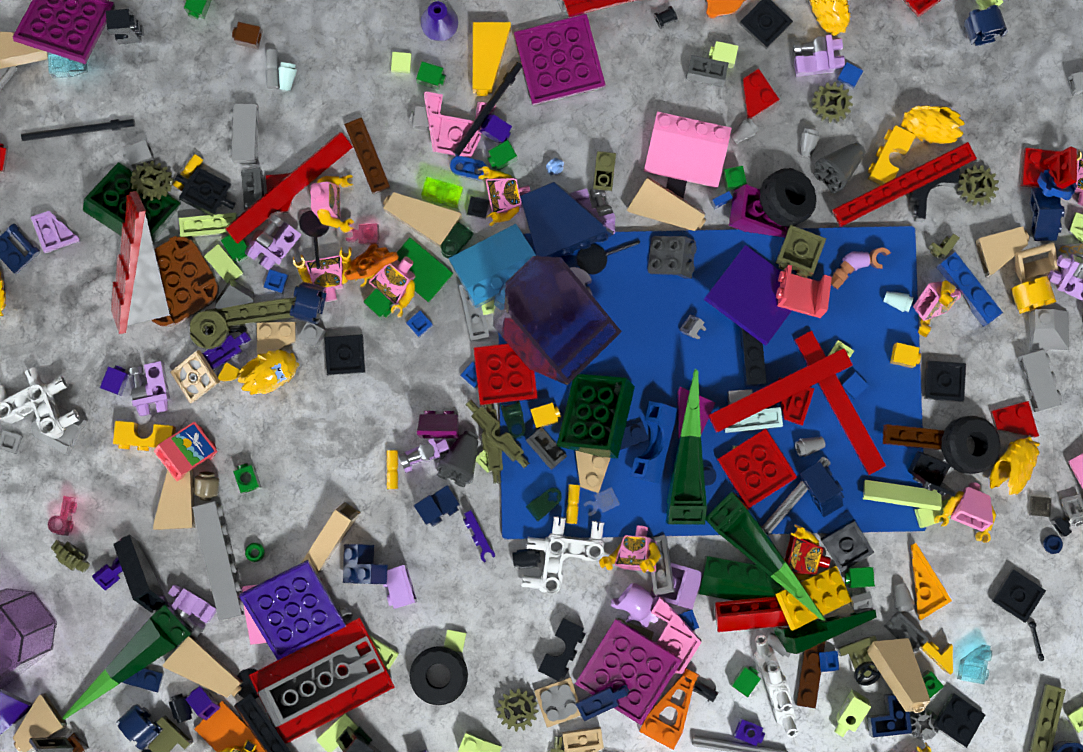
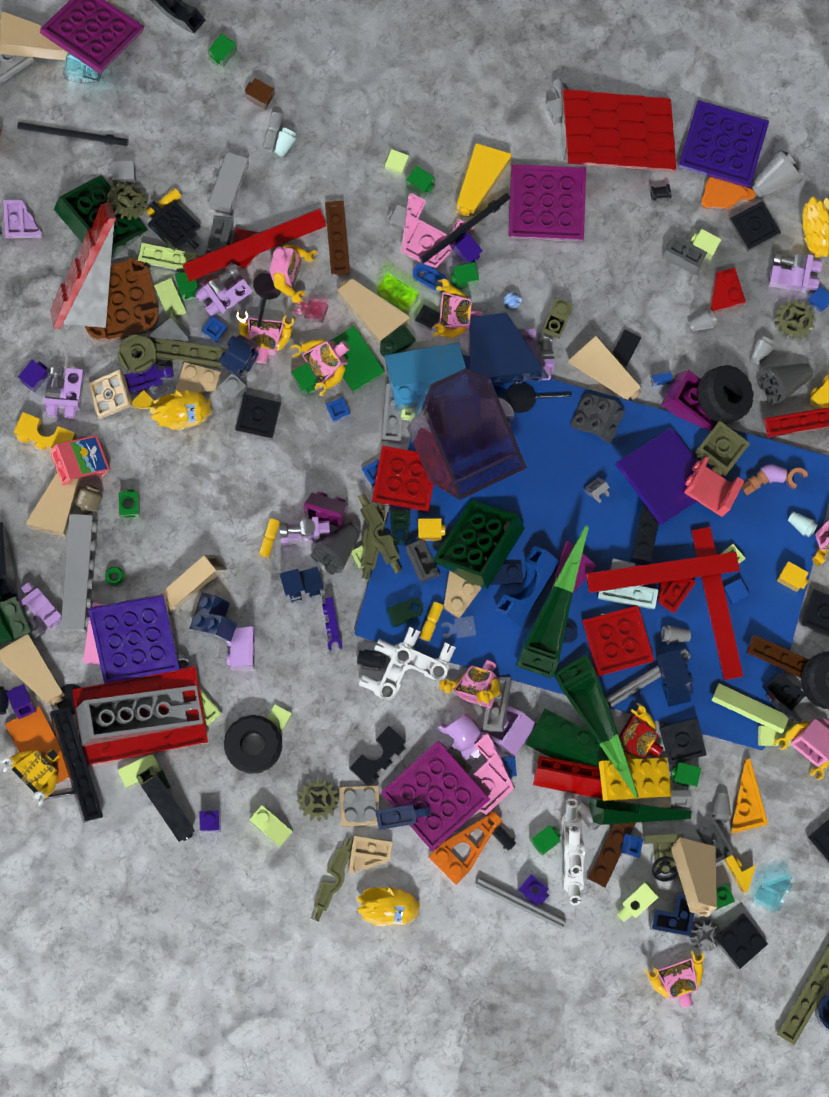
camera: 15 degrees right, 5 degrees down
black arch [106,9,144,45] -> none
orange tile [344,243,399,280] -> none
dark purple cone [421,1,458,41] -> none
bright pink slope [644,111,732,188] -> none
green brick [722,166,747,192] -> none

